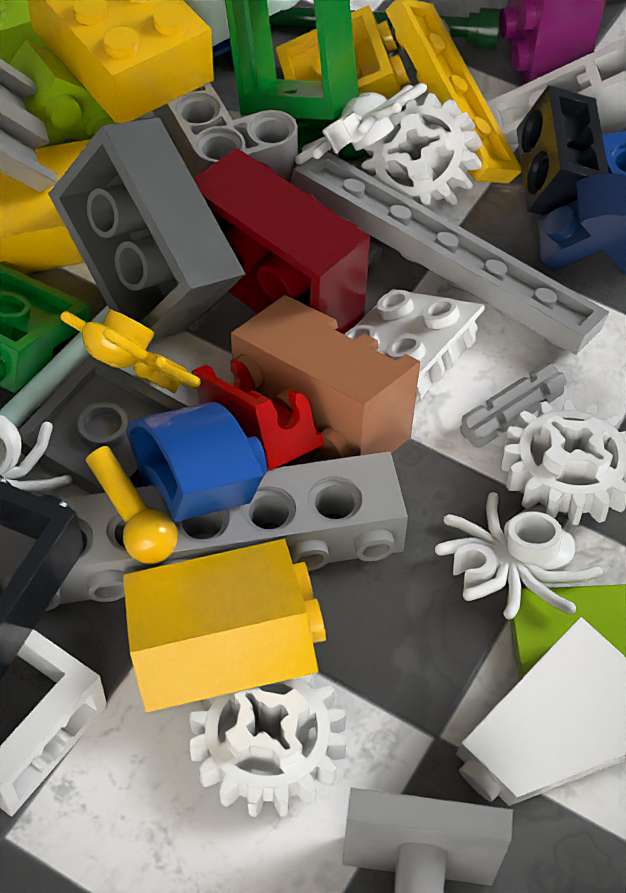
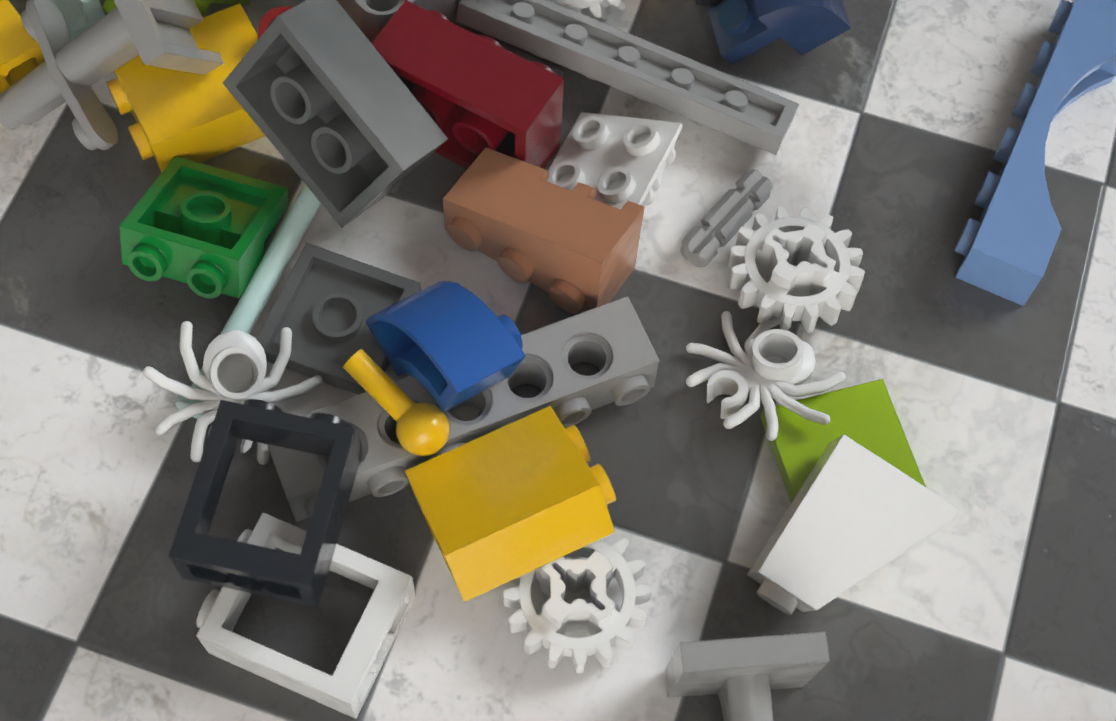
camera: 15 degrees left, 10 degrees up
yellow animal [60,309,201,394] -> none
red hinge [191,359,324,470] -> none

